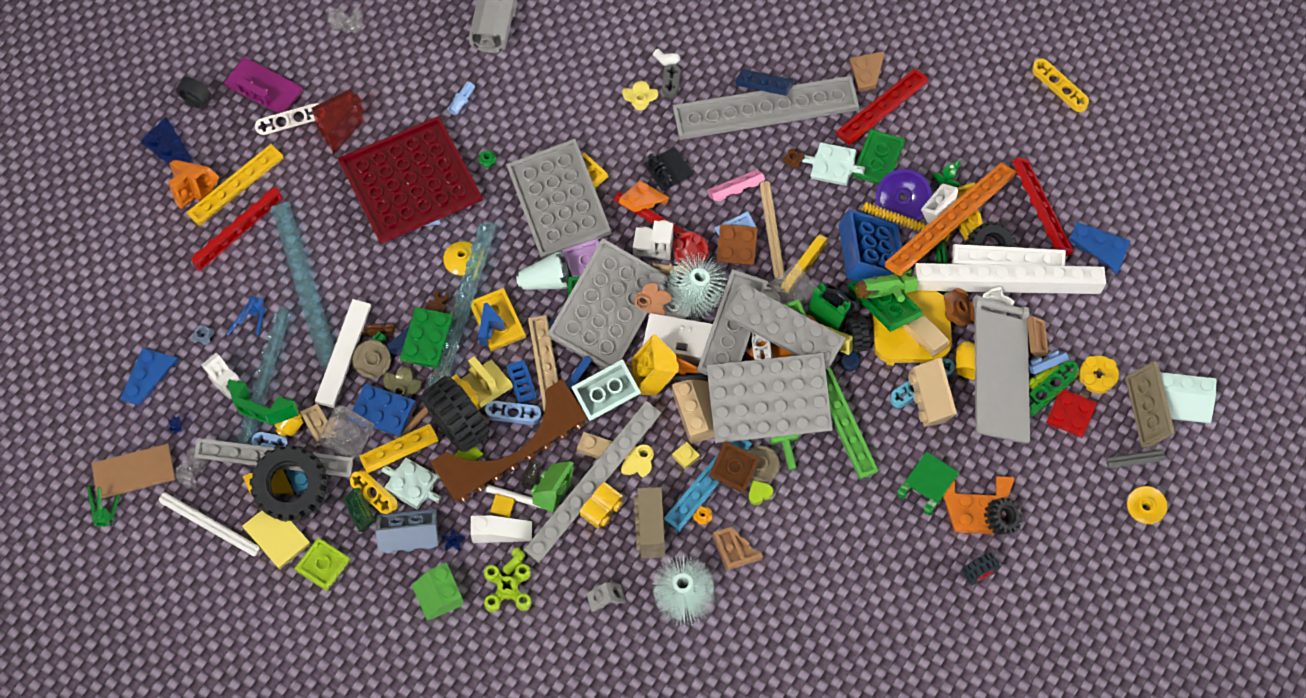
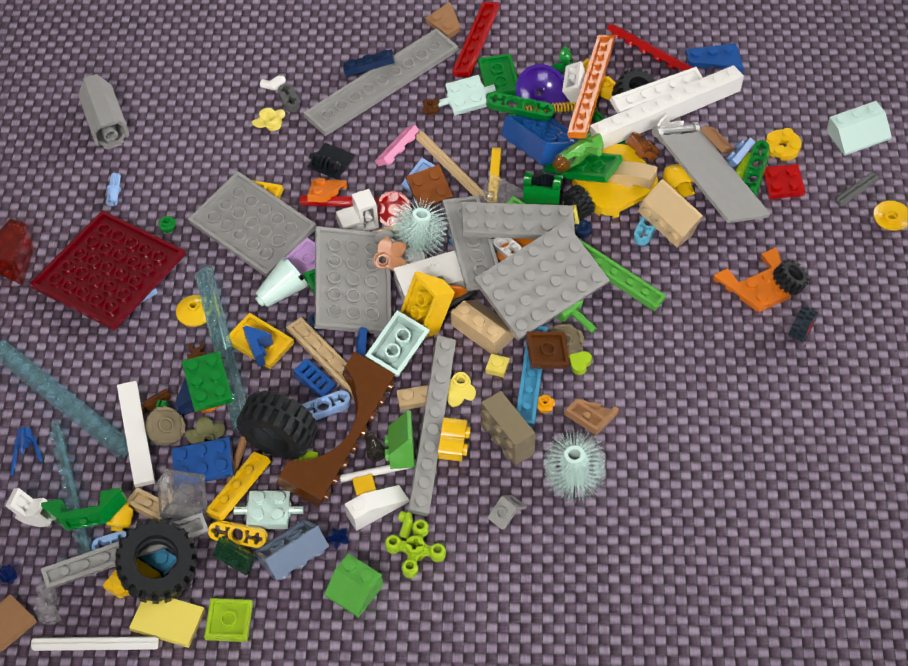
camera: 30 degrees left, 10 degrees down
light yellow bracket [461,356,513,408] -> none
green flag [897,452,959,516] -> none
dark tan tile [1125,361,1175,449] -> none
none -> green beam [486,92,554,121]

